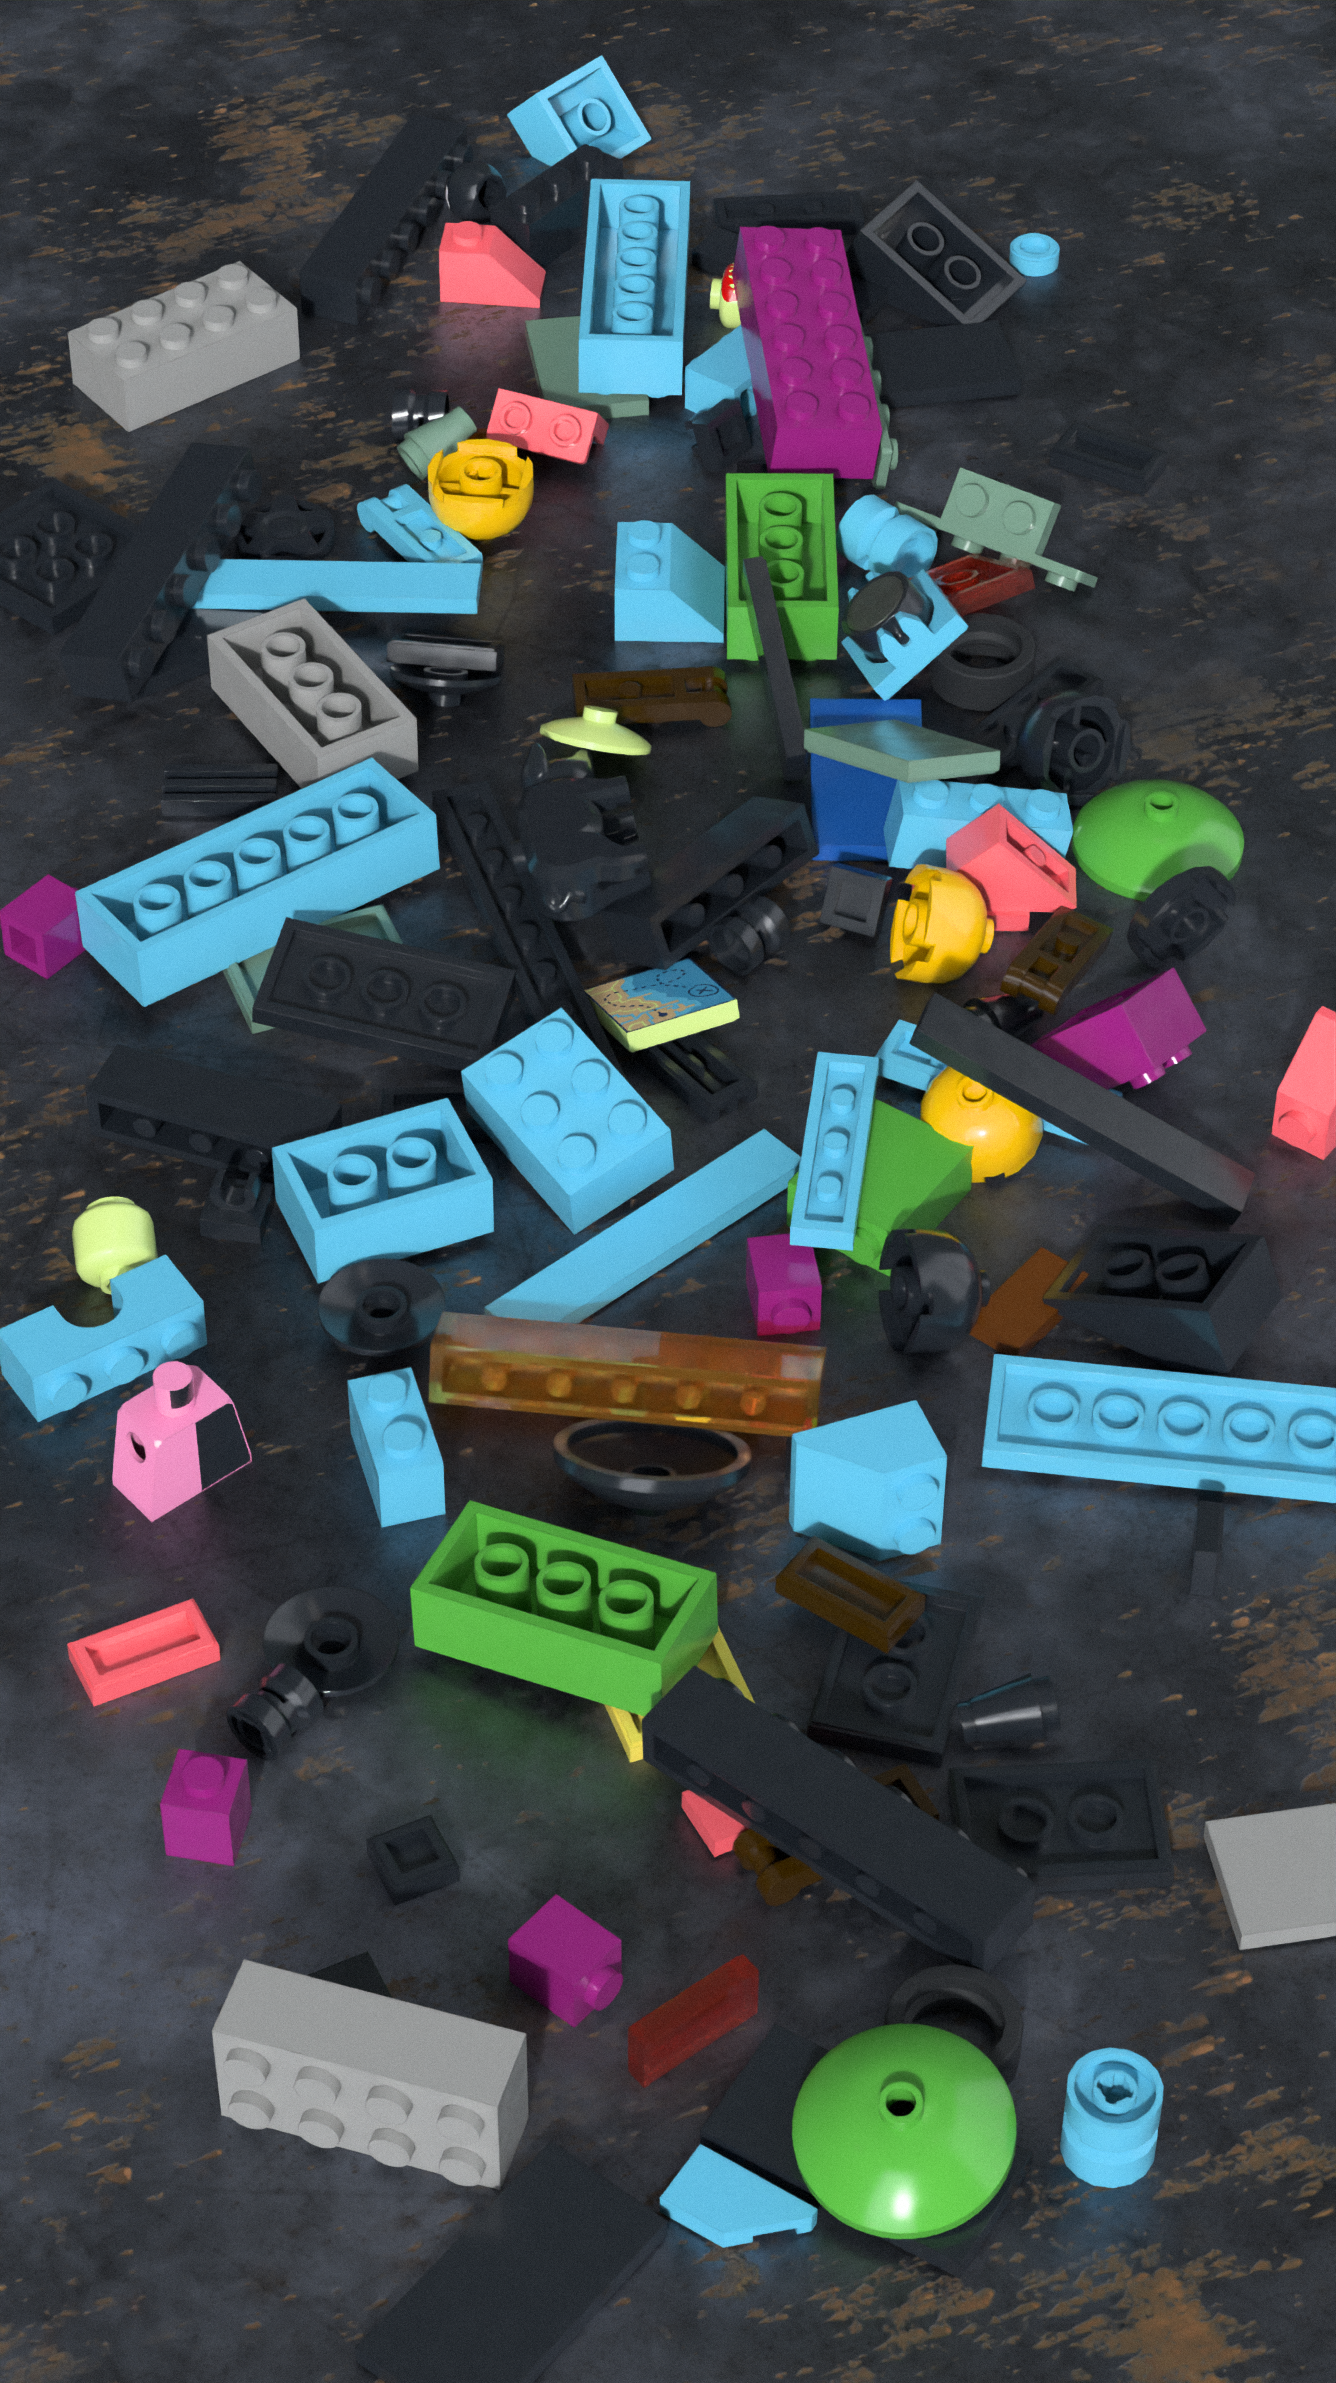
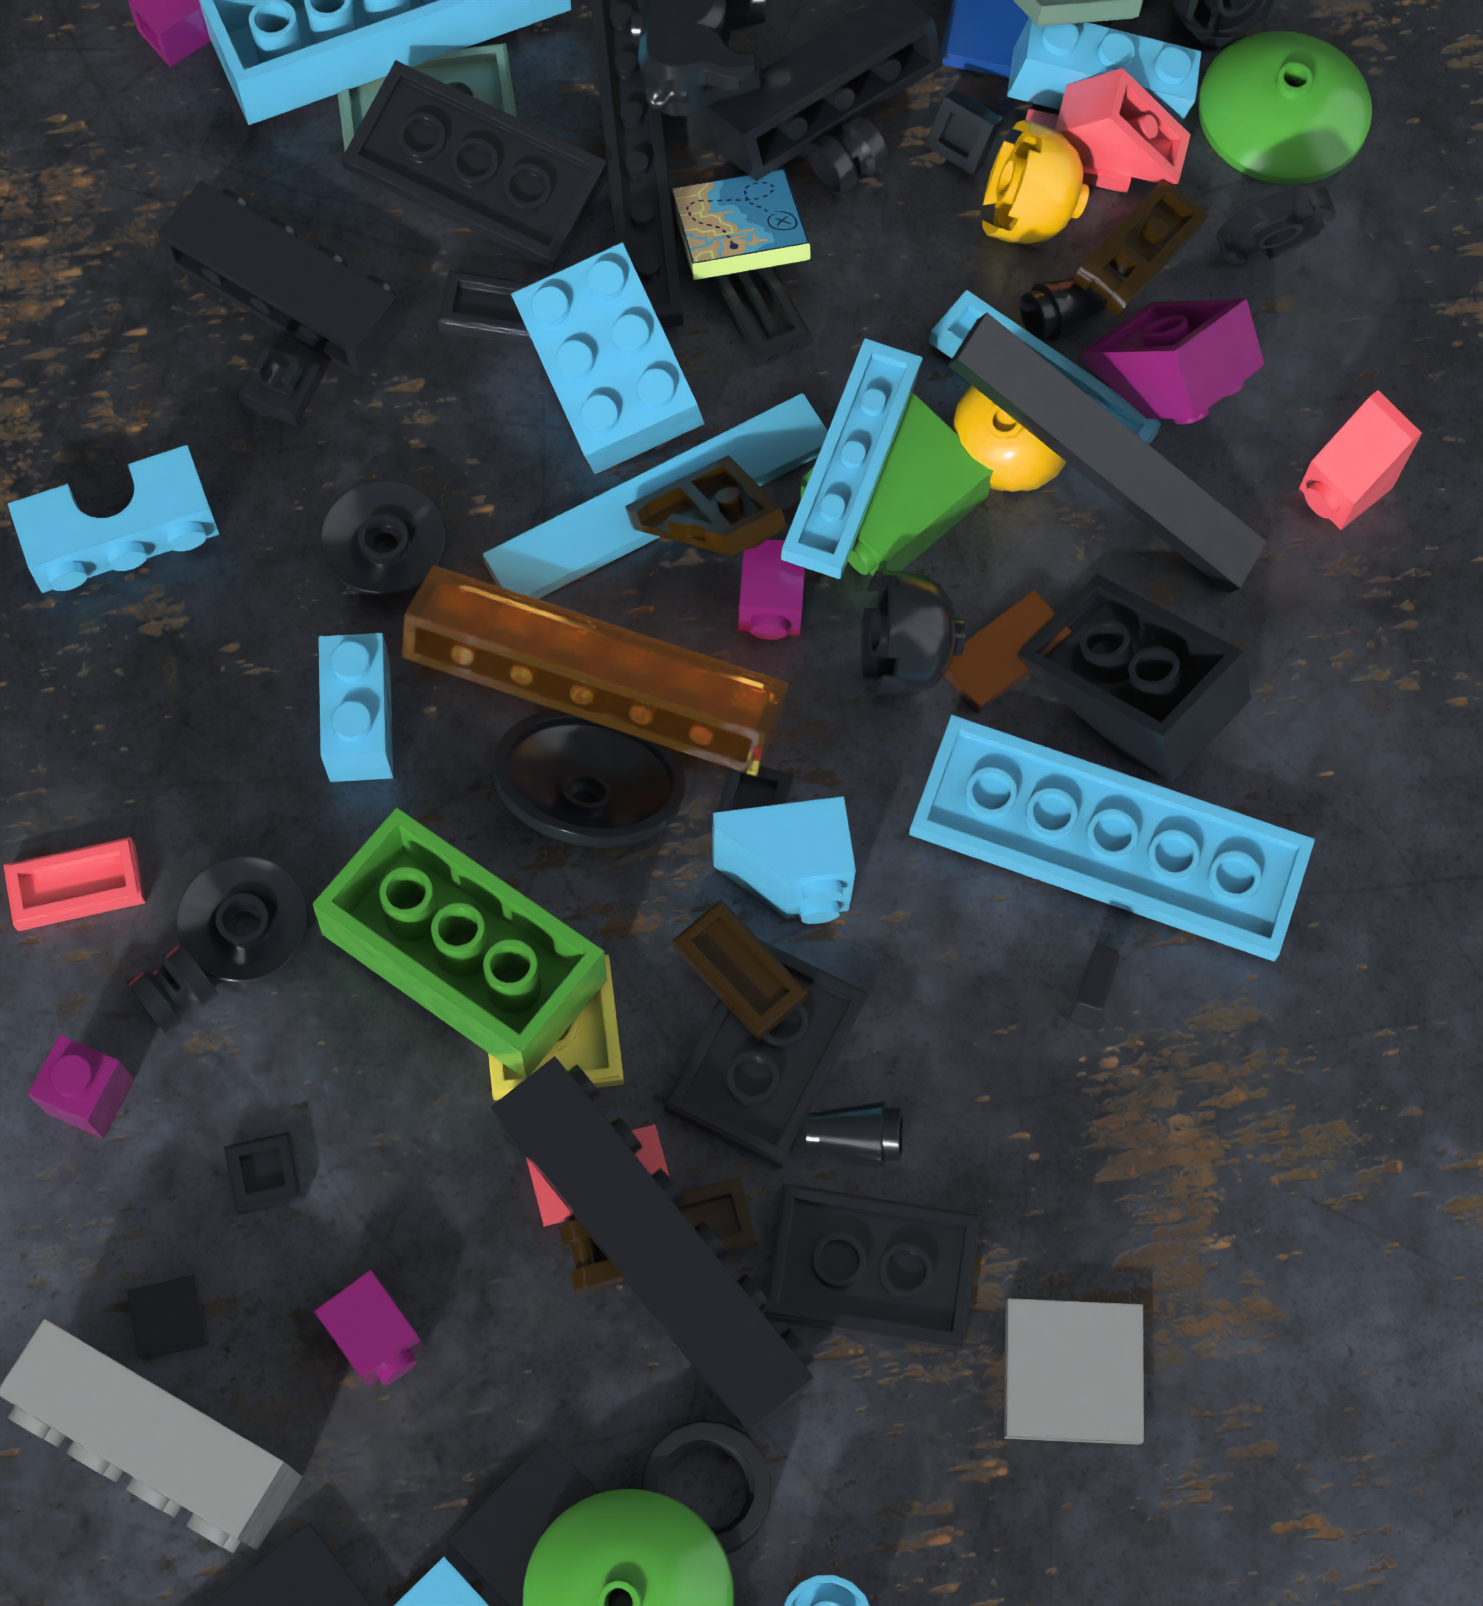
camera: 10 degrees right, 25 degrees up
yellowish green head [72,1196,158,1294] -> none
bright pink torso [112,1361,252,1522] -> none
medium azure brick [272,1098,494,1283] -> none
clear red tile [628,1954,759,2088] -> none
none -> dark brown wing [625,455,787,556]

